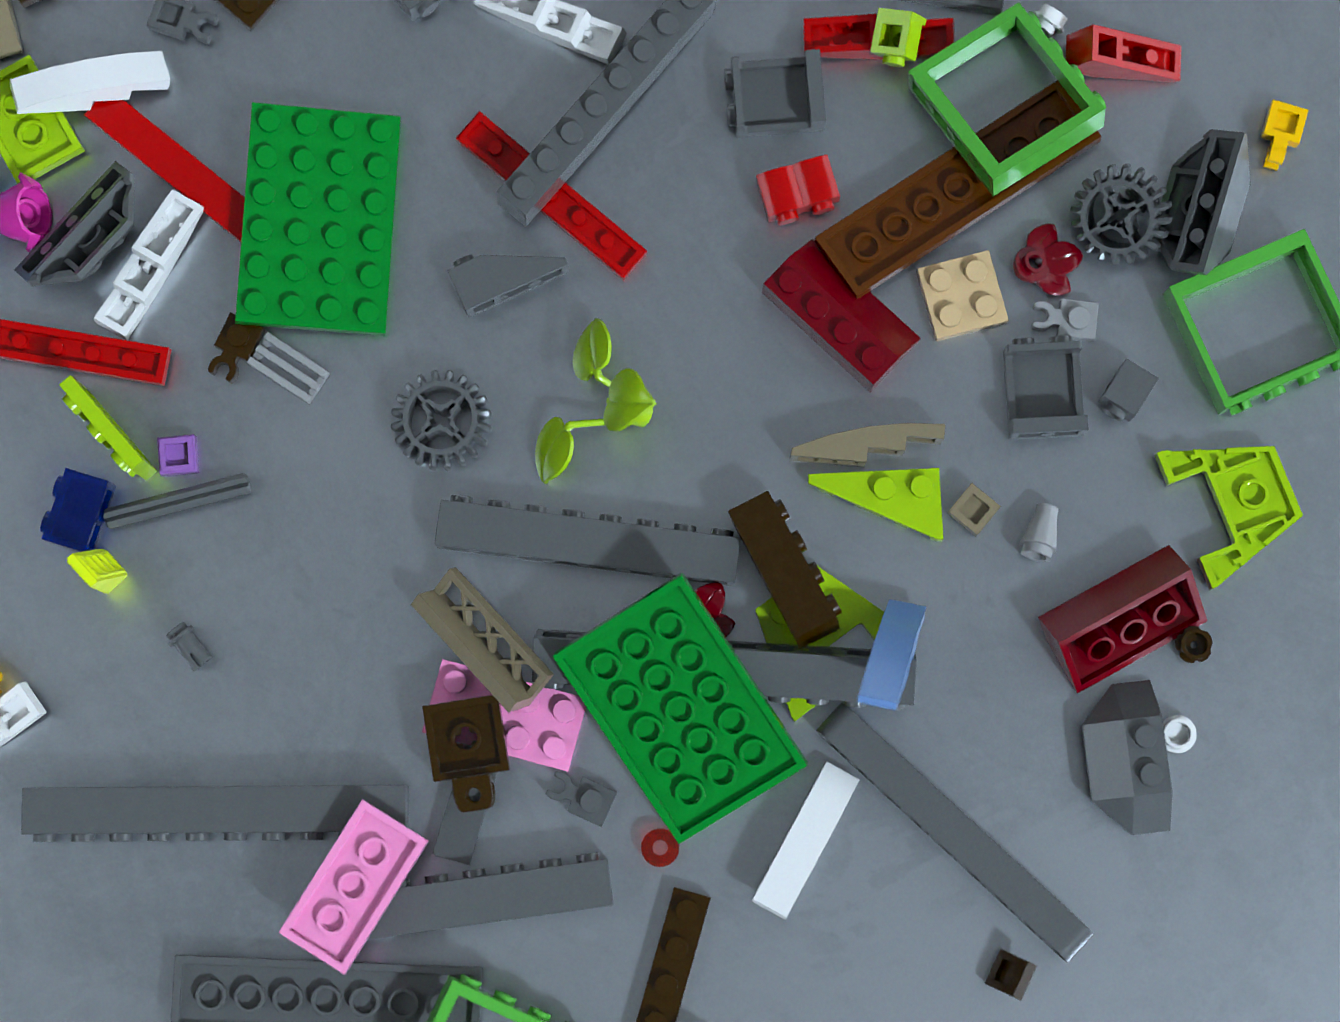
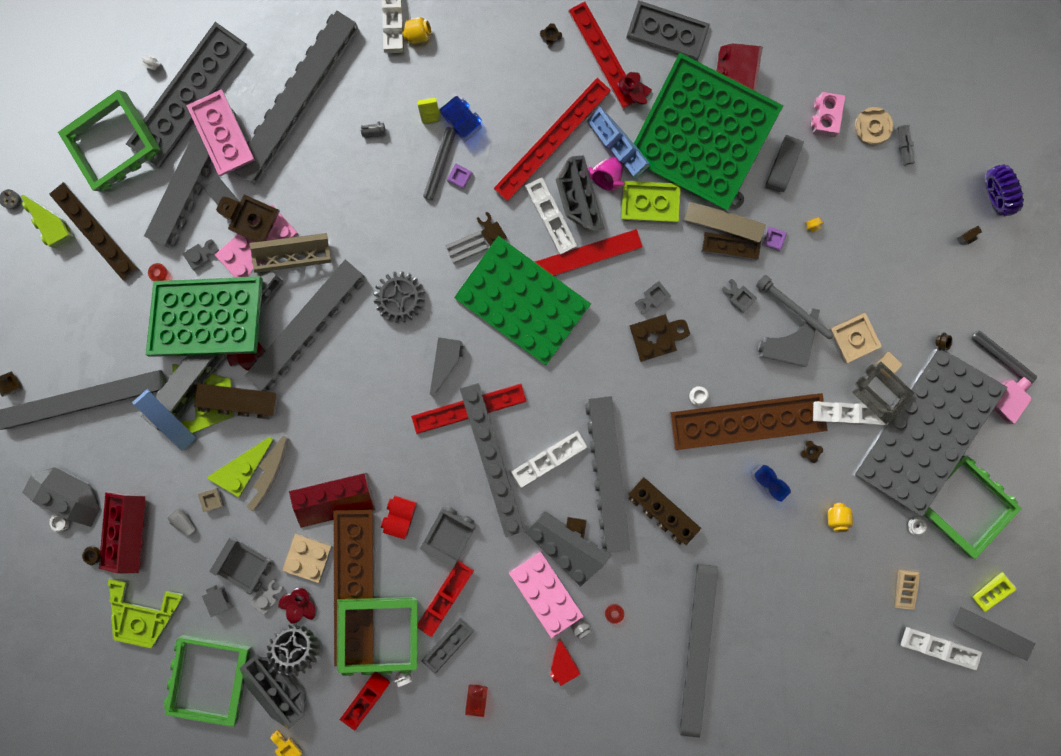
camera: 120 degrees right, 5 degrees up
white slope [9,51,170,114] -> none
lime plate [59,375,158,481] -> none
lime plant [535,318,656,484] -> none
white slope [752,761,860,919] -> none
lime brick [870,8,926,67] -> none

